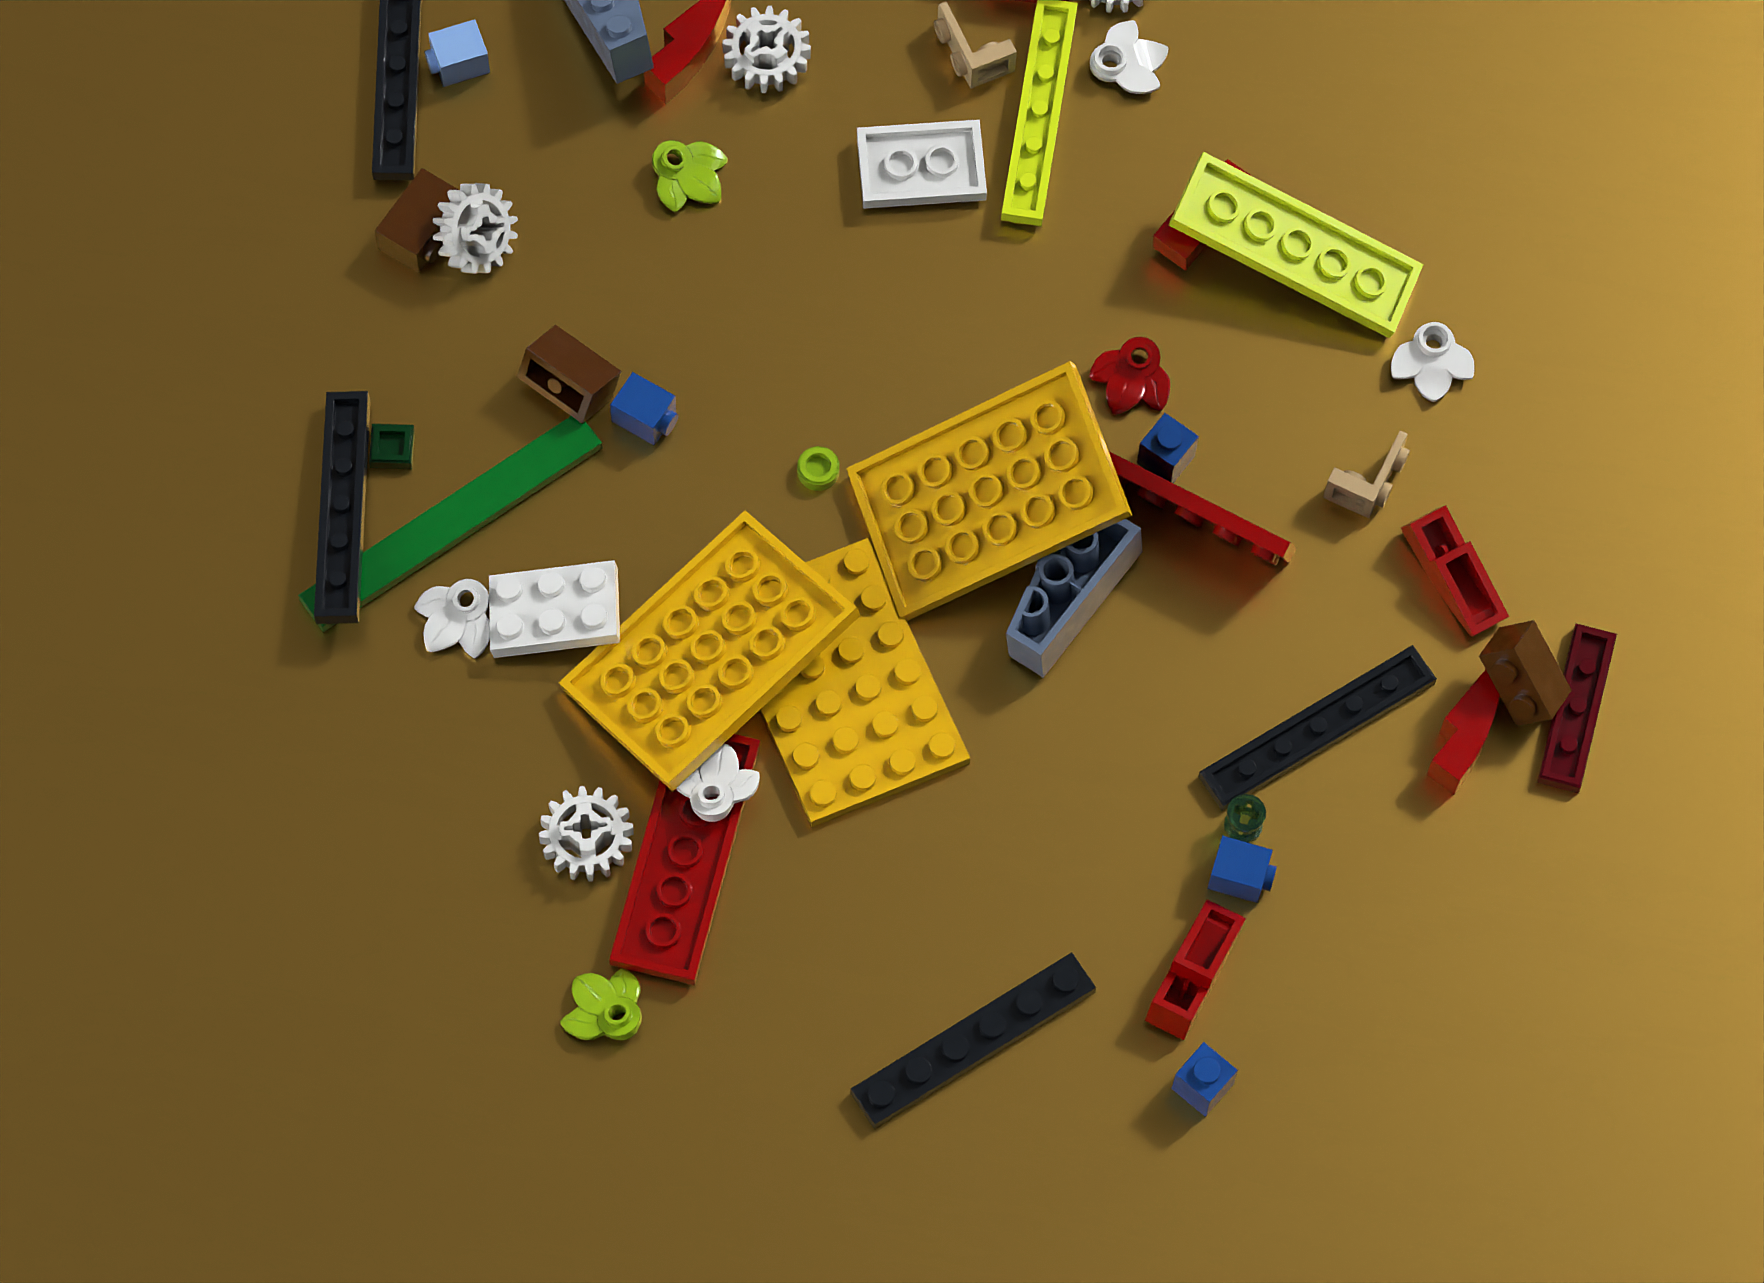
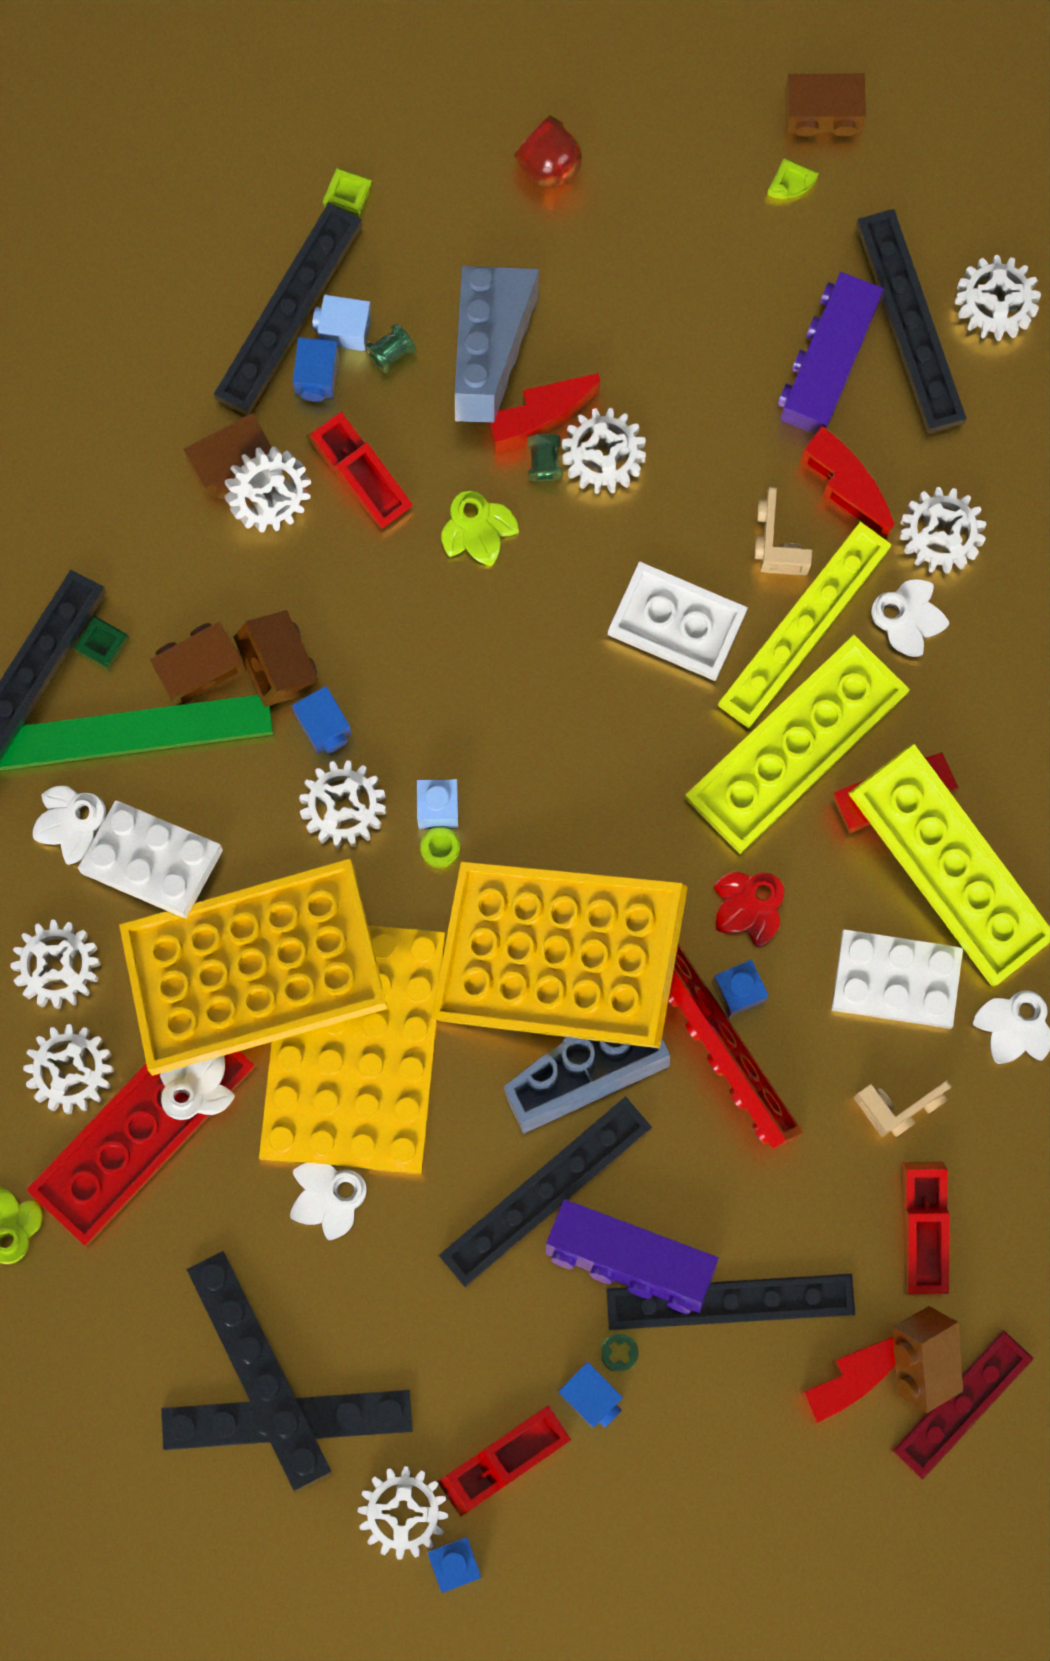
camera: 30 degrees right, 10 degrees up
none -> white gear [11,920,101,1009]
none -> reddish brown brick [150,621,246,706]
none -> black plate [186,1251,332,1493]
none -> white plate [290,1163,367,1240]
none -> blue brick [293,337,339,402]
none -> white gear [299,760,386,848]
none -> red slope [306,411,413,529]
none -> white gear [357,1466,449,1560]
none -> clear green bush [365,323,416,374]
none -> light blue brick [417,779,458,829]
none -> black plate [438,1096,652,1288]
none -> clear green bush [527,434,563,482]
none -> dark purple brick [546,1199,719,1314]
none -> neon yellow plate [684,635,910,854]
none -> white plate [831,929,963,1029]

